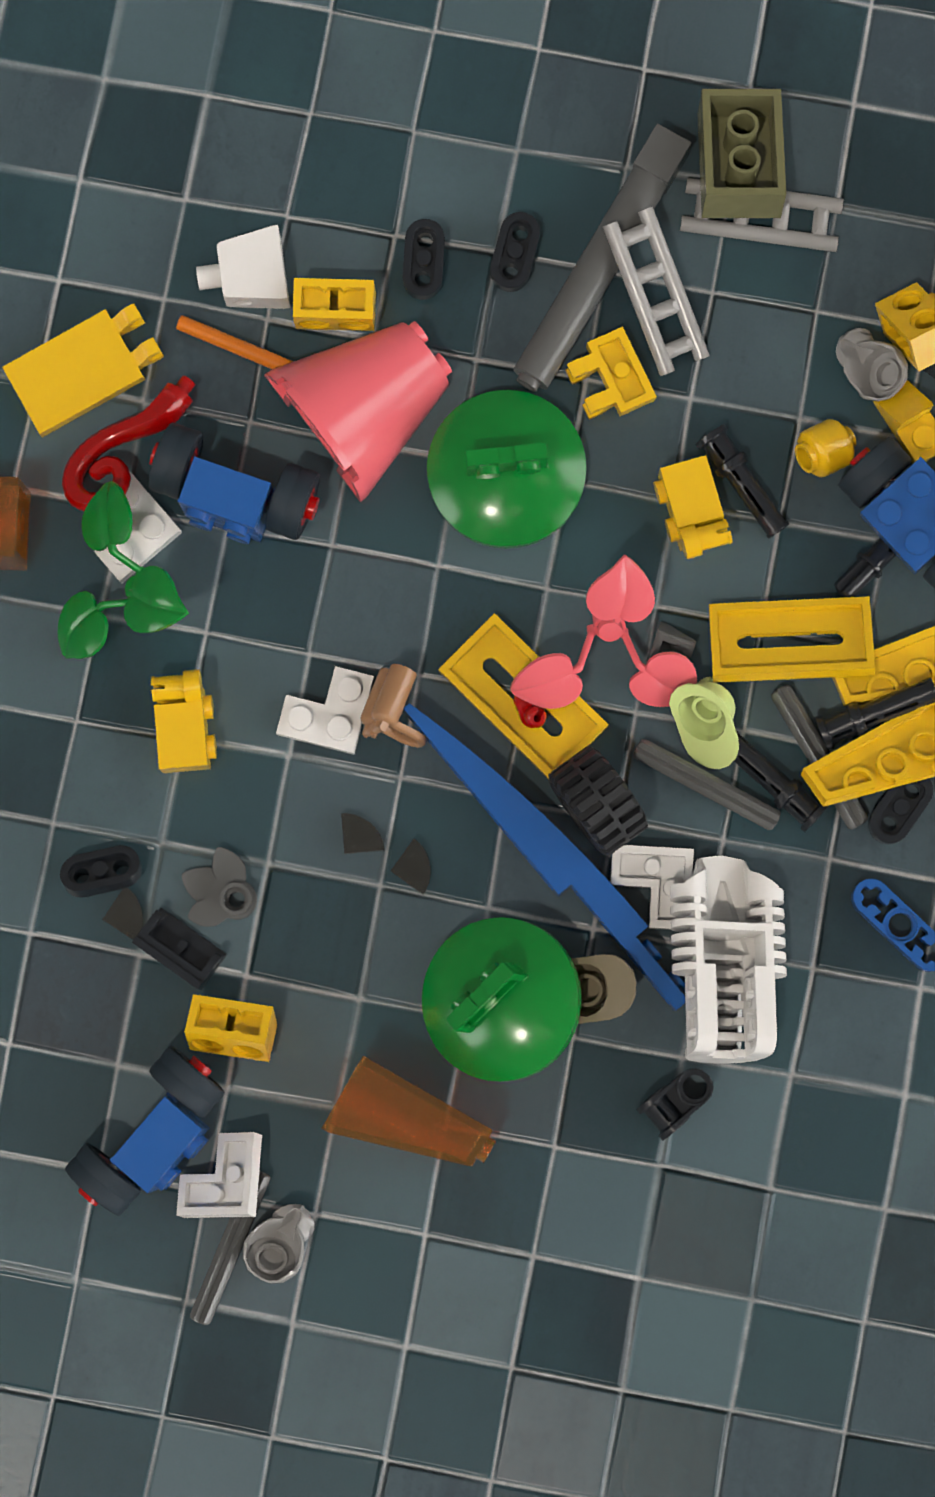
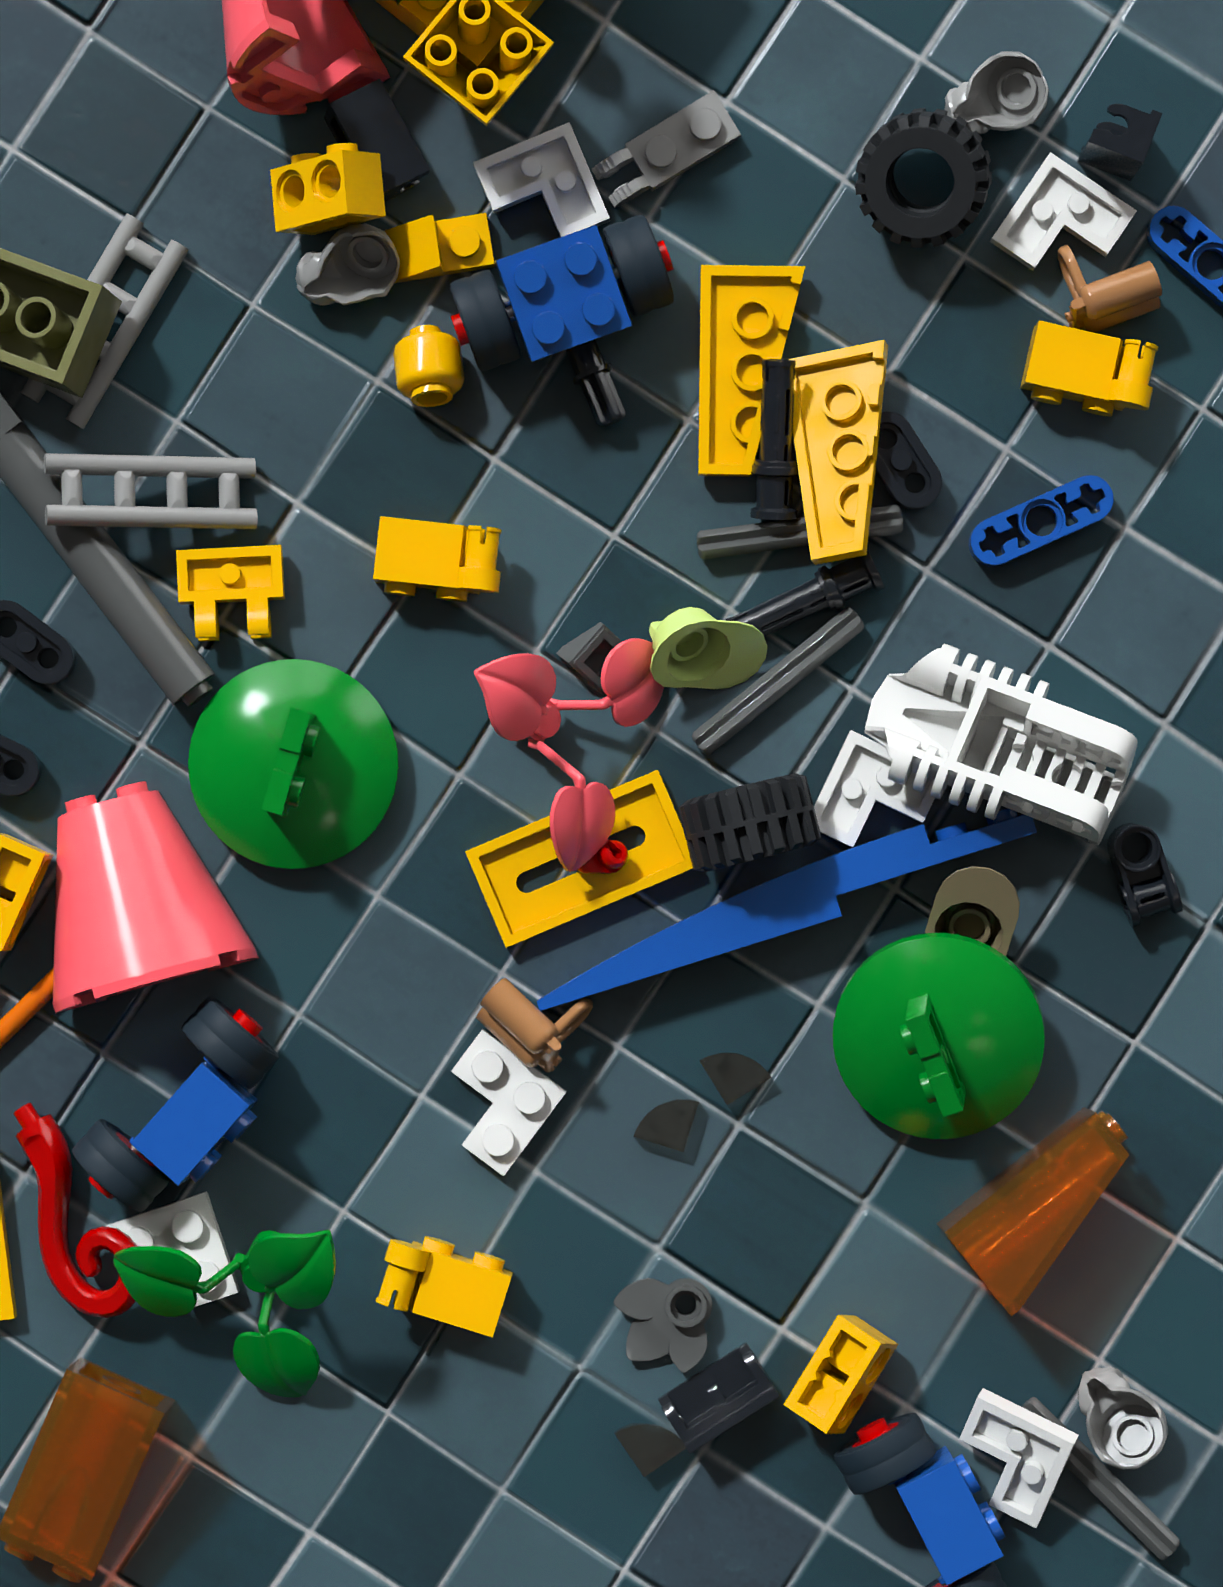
camera: 70 degrees left, 5 degrees up
black plate [60,845,142,898] -> none
black pin [695,424,789,539] -> none
yellow piece [709,596,875,683] -> none

